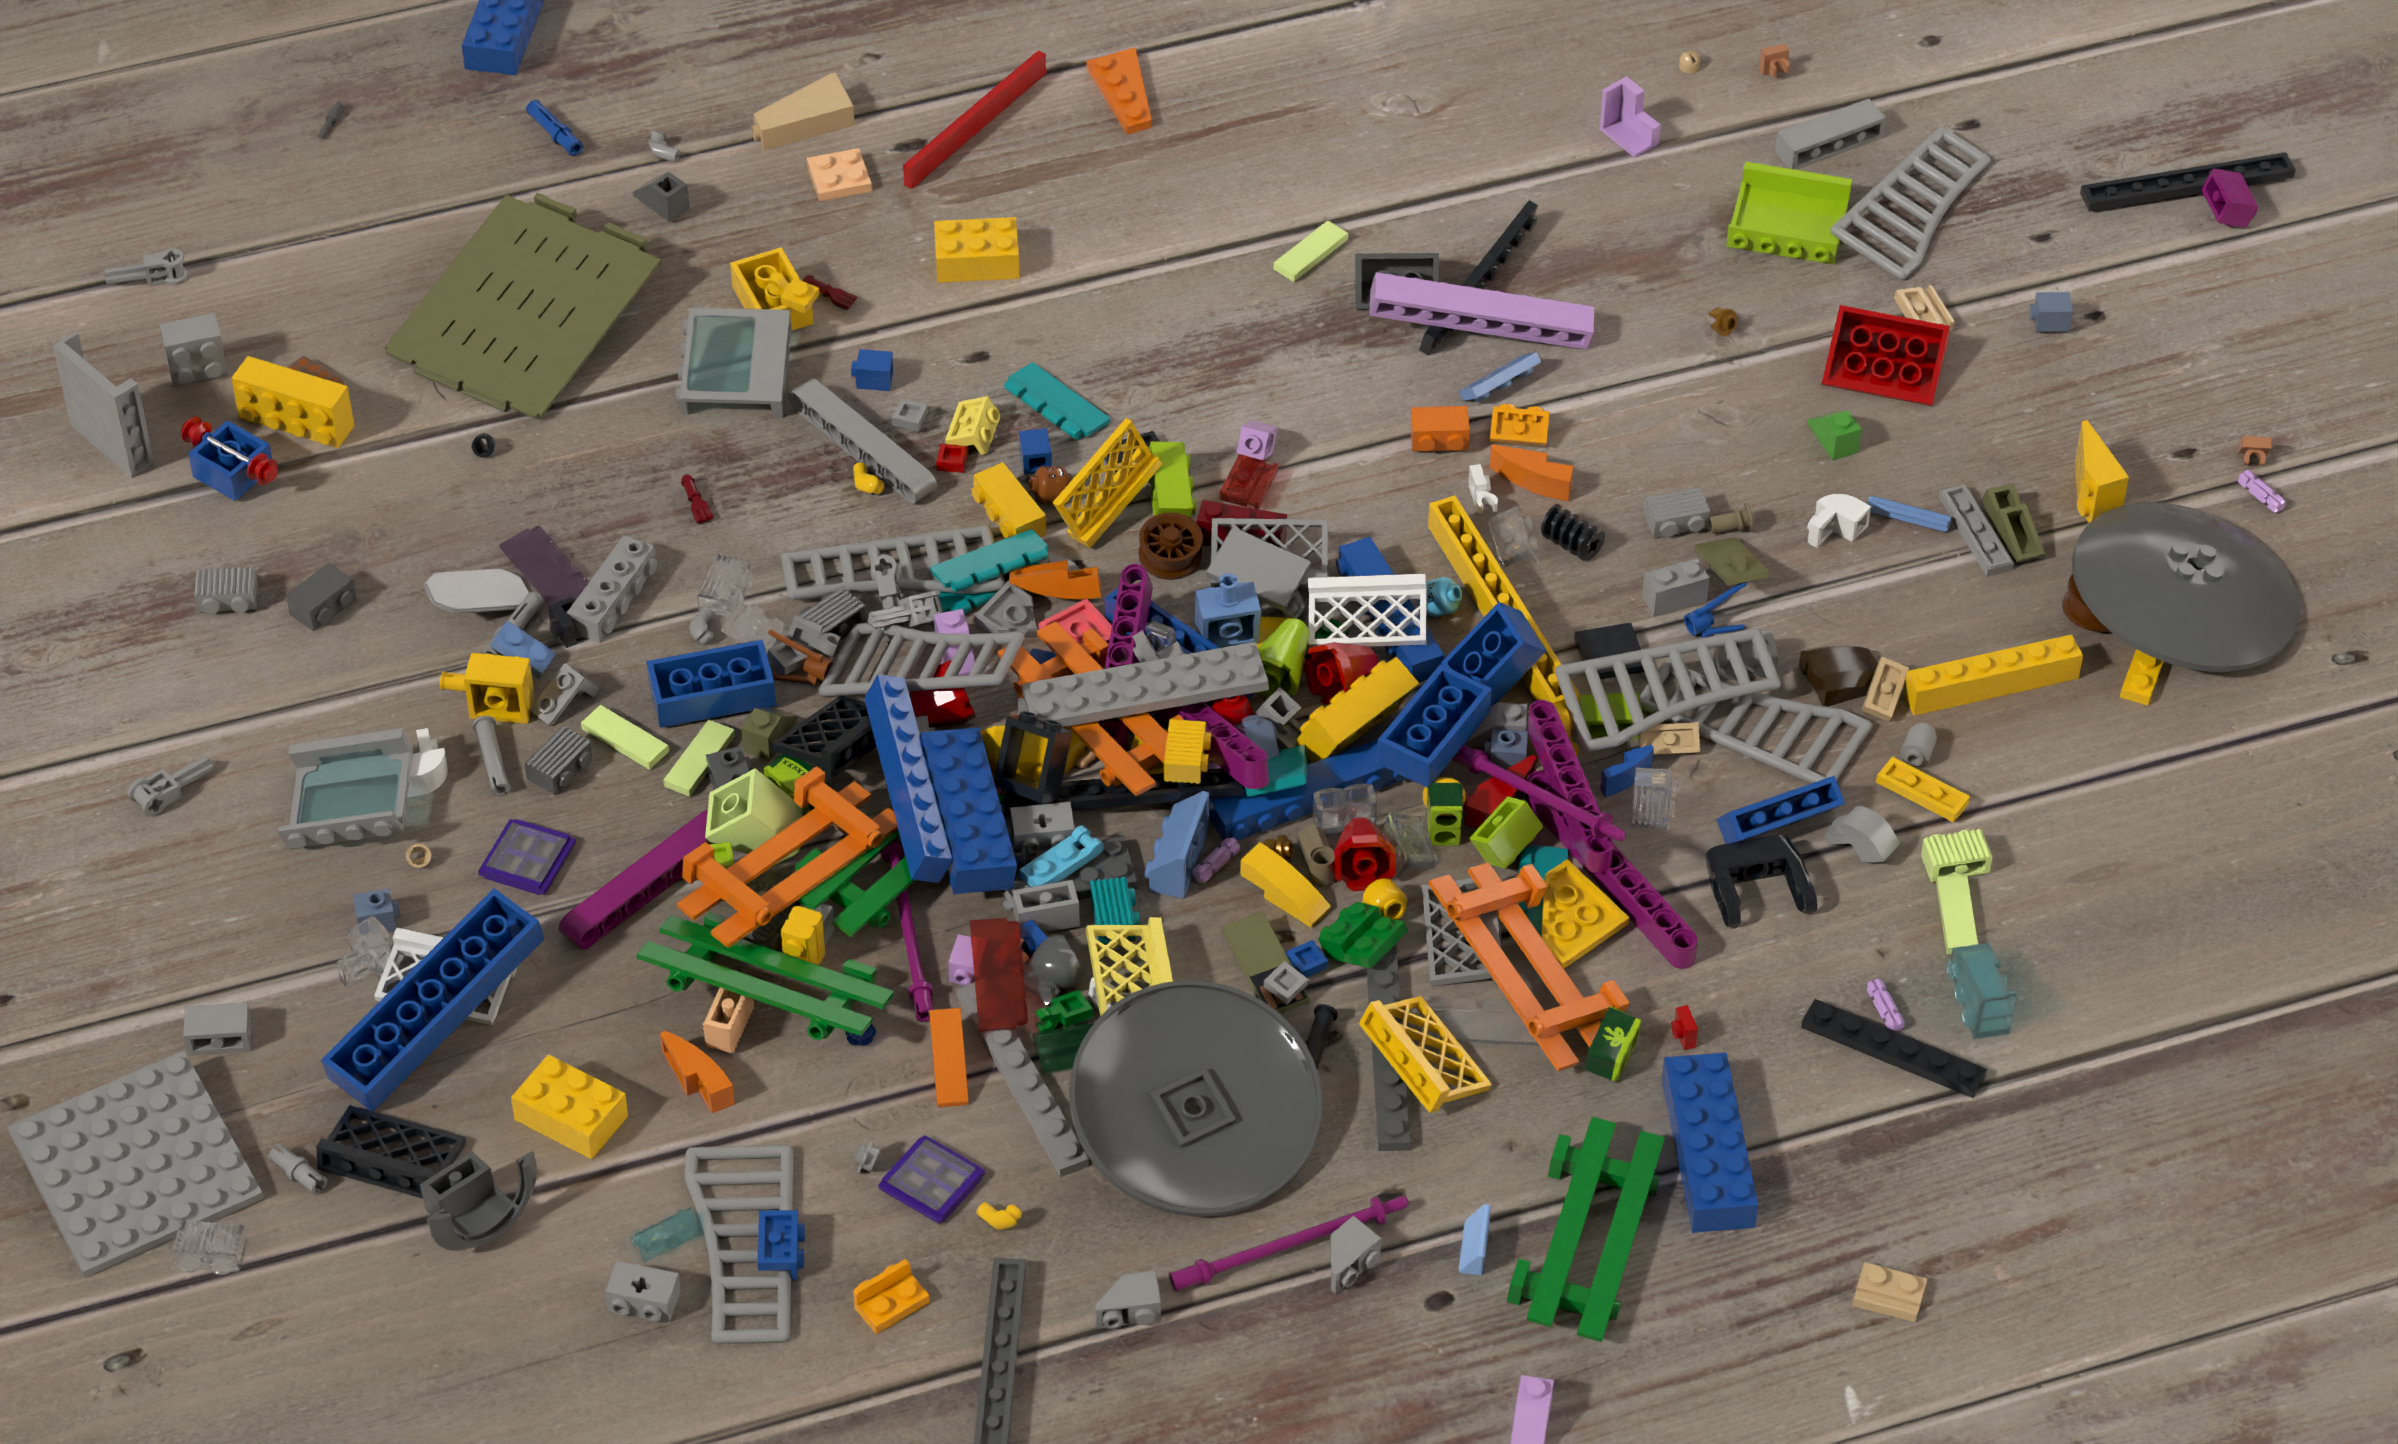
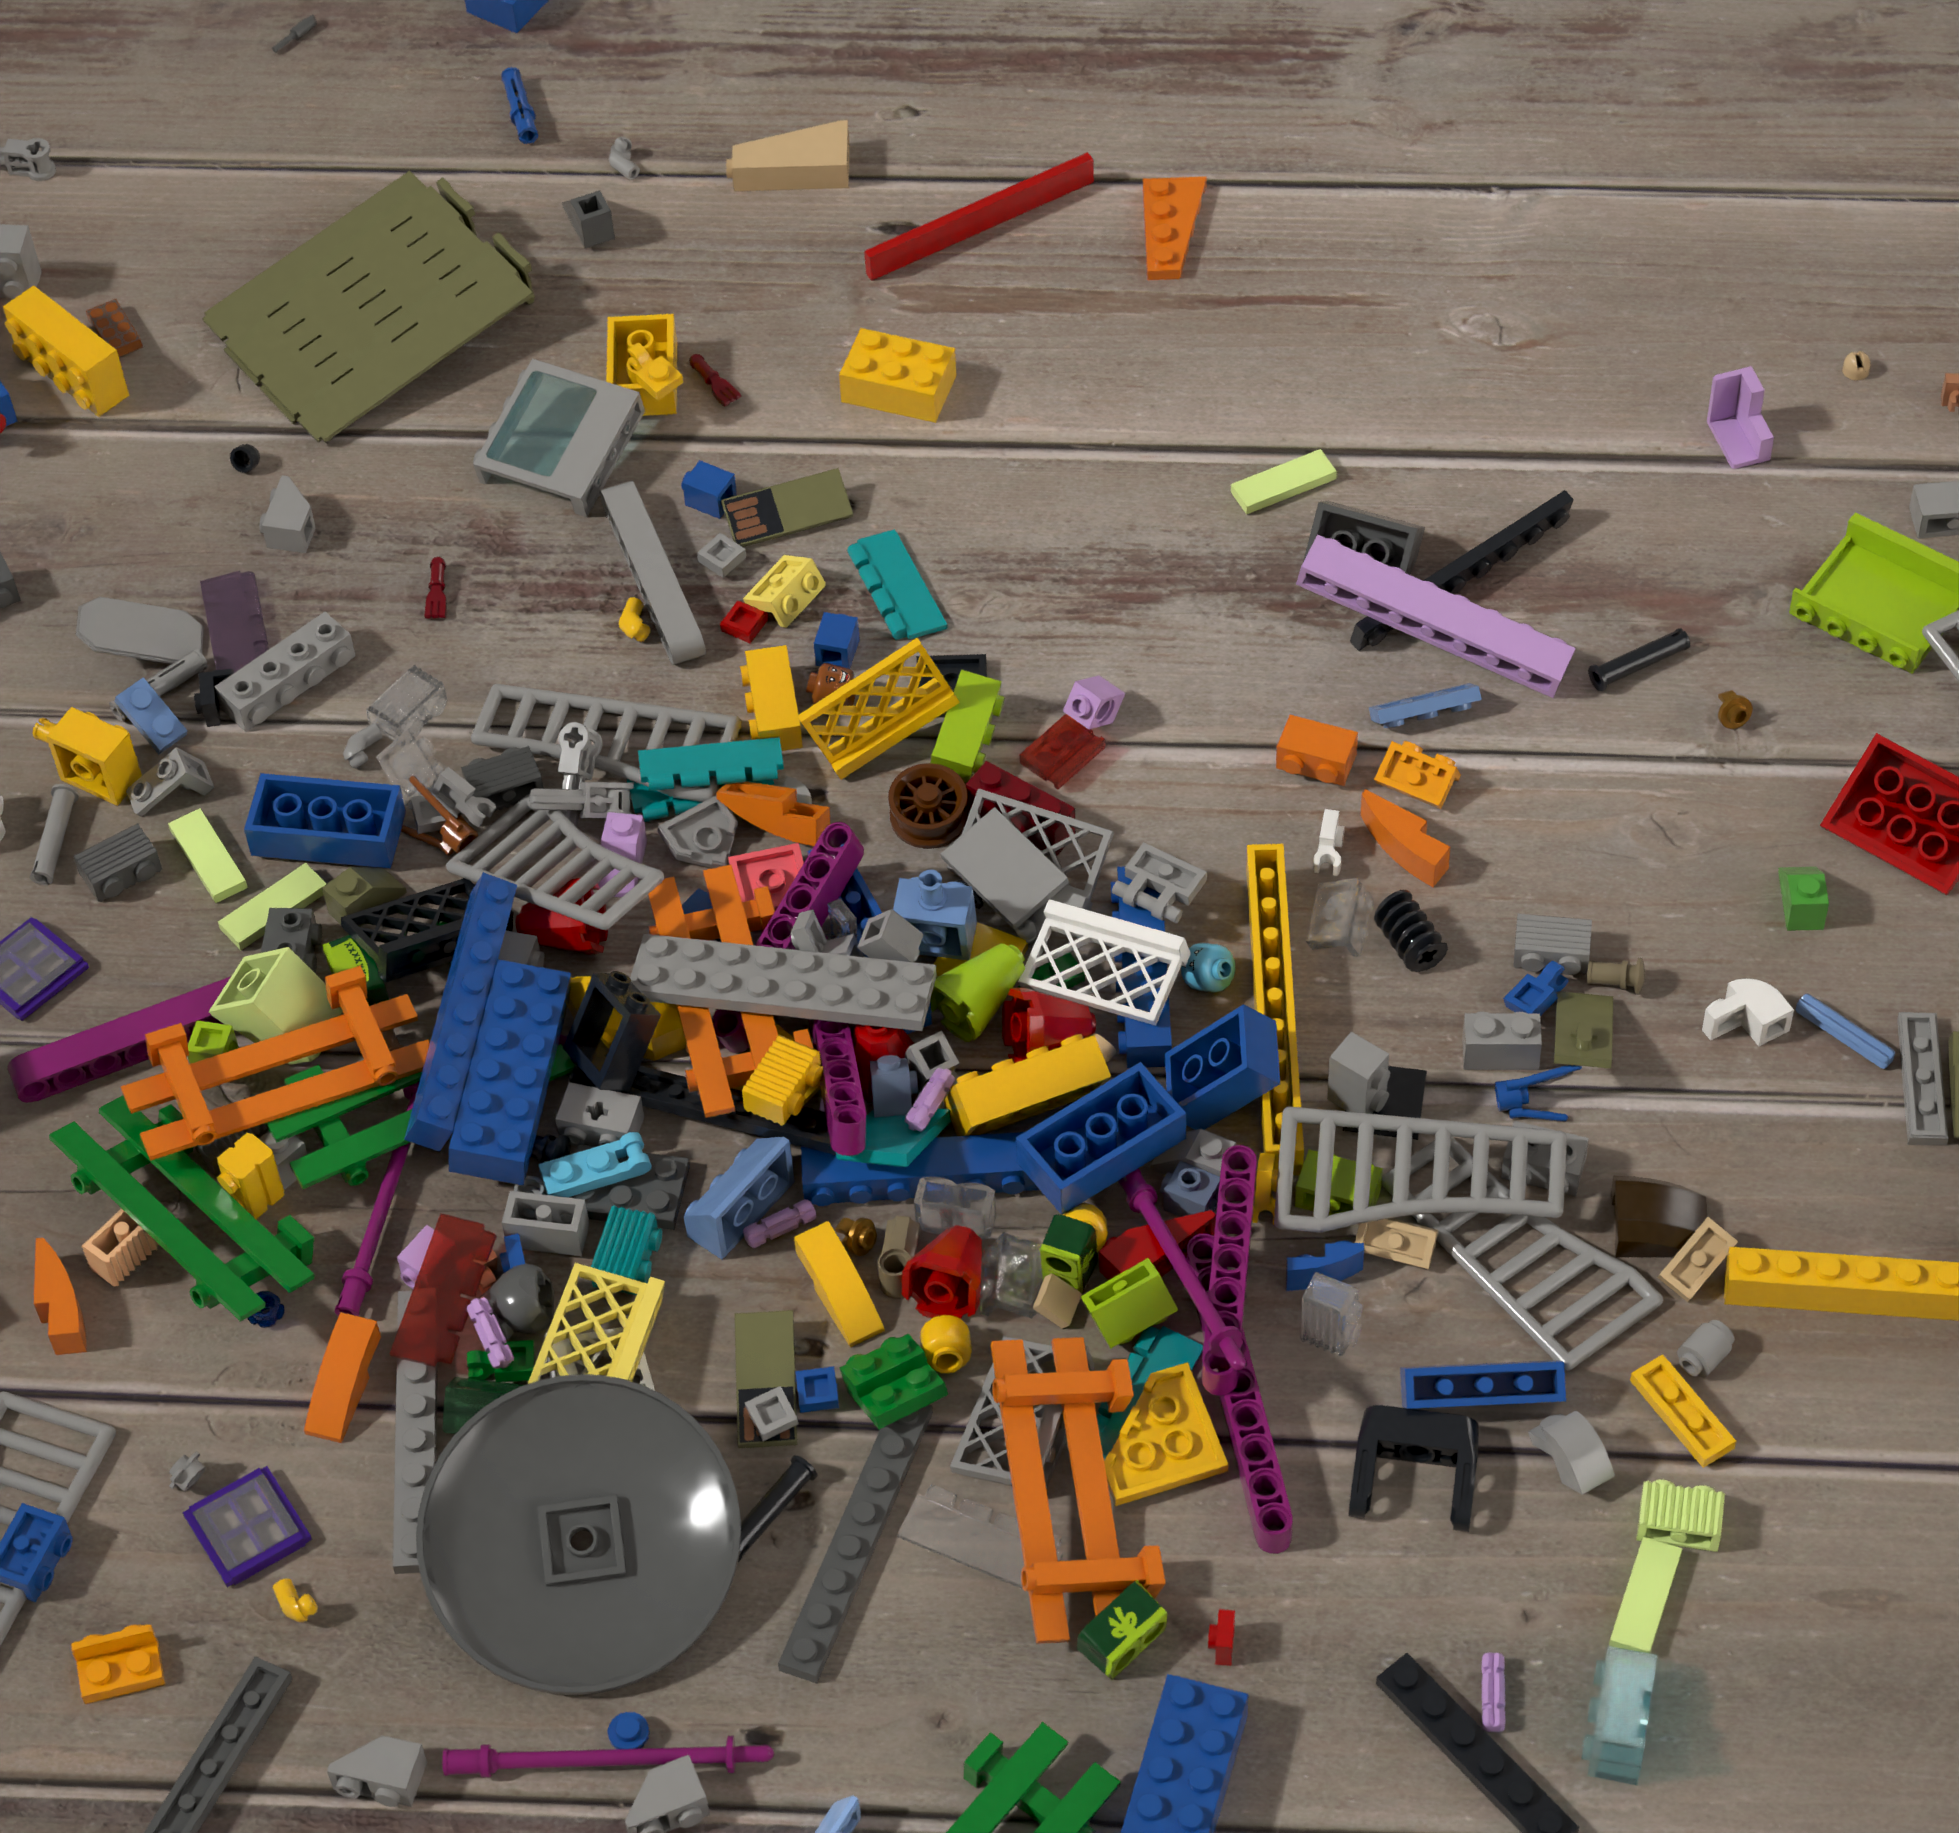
camera: 25 degrees right, 5 degrees up
light nougat plate [807,148,872,201] -> none
yellow fence [1358,996,1492,1113] -> none
none -> light grey slope [259,475,316,553]
none -> lavender axle [467,1298,514,1369]
none -> blue plate [608,1712,649,1749]
none -> olive piece [721,468,853,547]
none -> light grey brick [857,909,924,962]
none -> lavender axle [905,1068,955,1131]
none -> tan tile [1033,1273,1082,1329]
none -> light grey plate [1112,842,1207,923]
none -> light grey brick [1327,1032,1391,1114]
none -> blue plate [1503,961,1569,1016]
none -> black pin [1588,628,1690,691]

